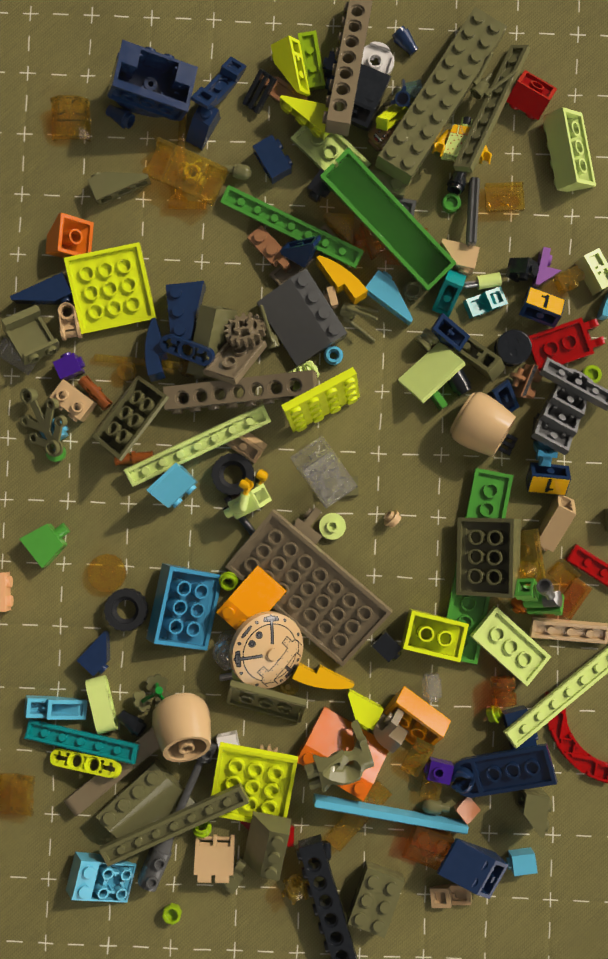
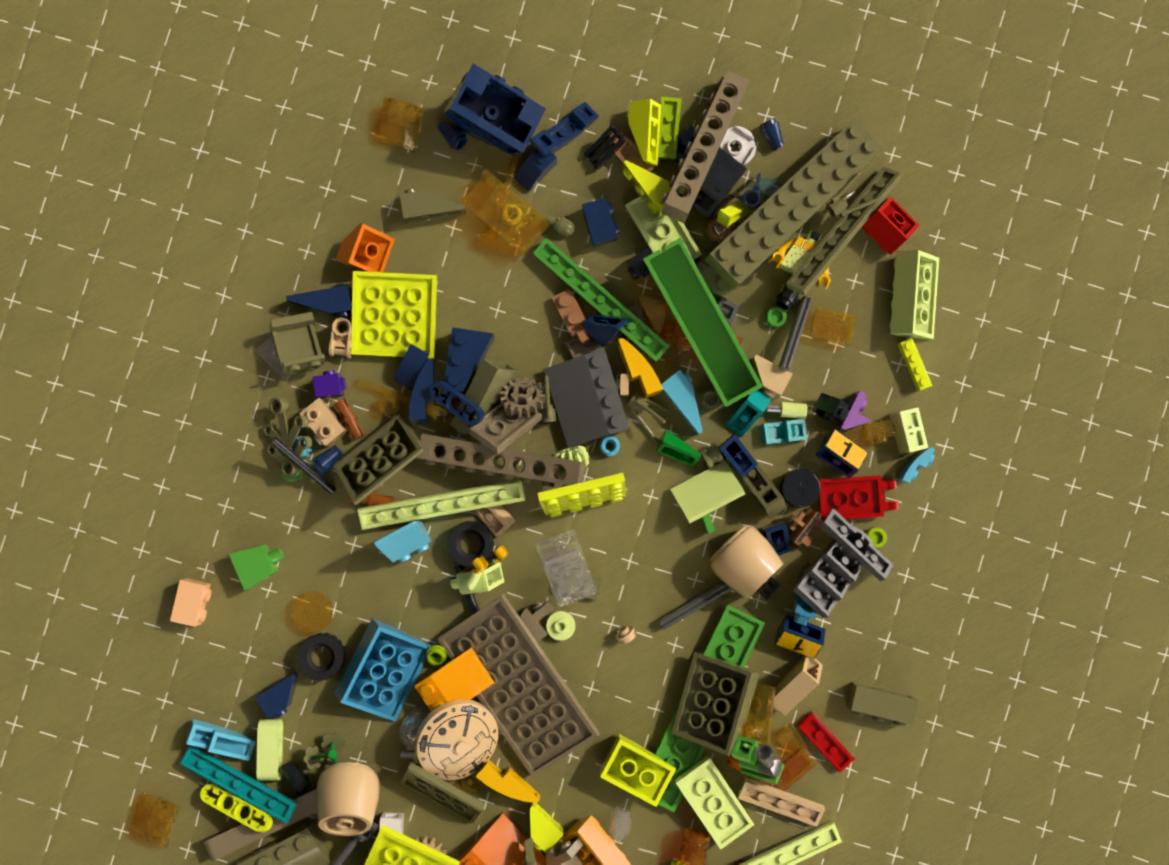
camera: 10 degrees right, 0 degrees up
black brick [371,631,402,662] -> none
black brick [447,369,472,396] -> none
none -> black bar [270,437,336,495]
none -> dark blue cone [312,445,343,475]
none -> dark blue slope [393,344,430,390]
none -> green slope [656,430,702,466]
none -> dark grey axle [658,582,732,630]
none -> neon yellow piece [897,338,932,391]

